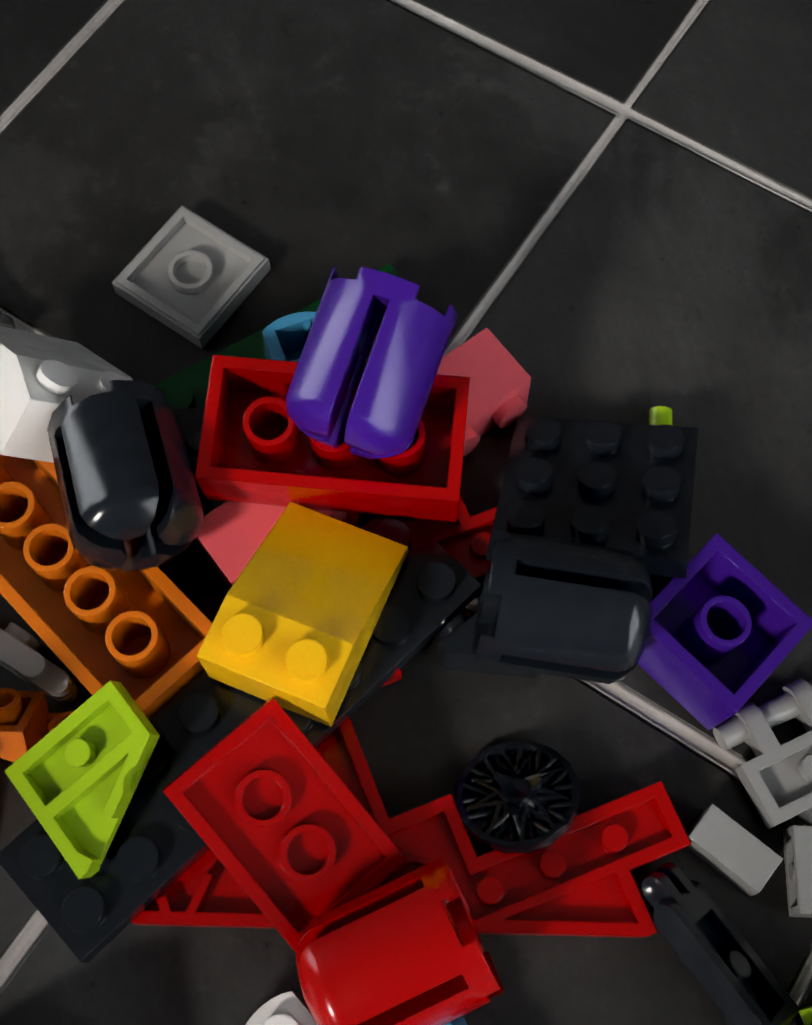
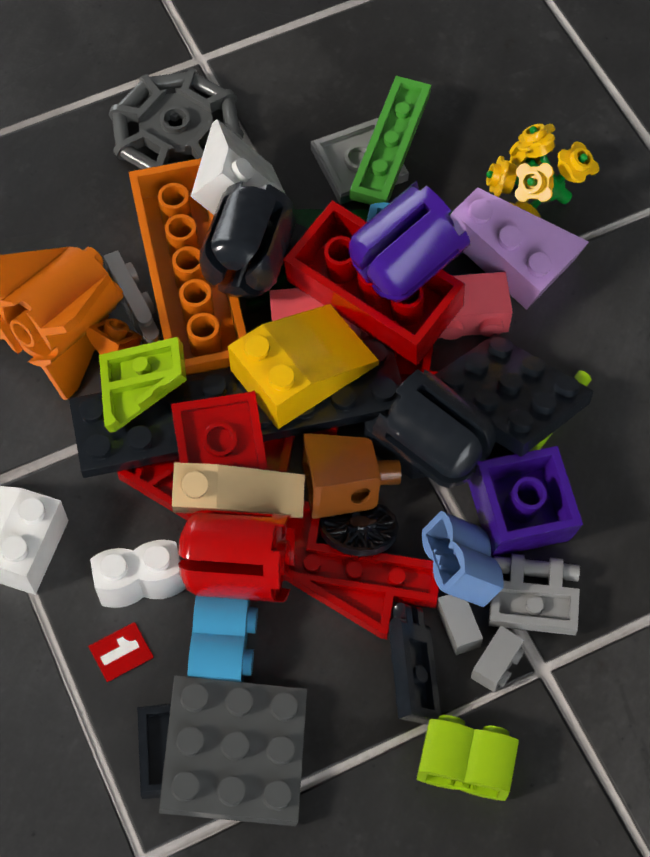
camera: 30 degrees right, 5 degrees down
none -> tan slope [172,462,305,518]
none -> dark orange torso [301,433,401,519]
none -> bright green plate [349,76,431,205]
none -> medium blue brick [422,511,504,607]
none -> lavender wedge [450,187,589,310]
none -> yellow plant [486,124,599,218]

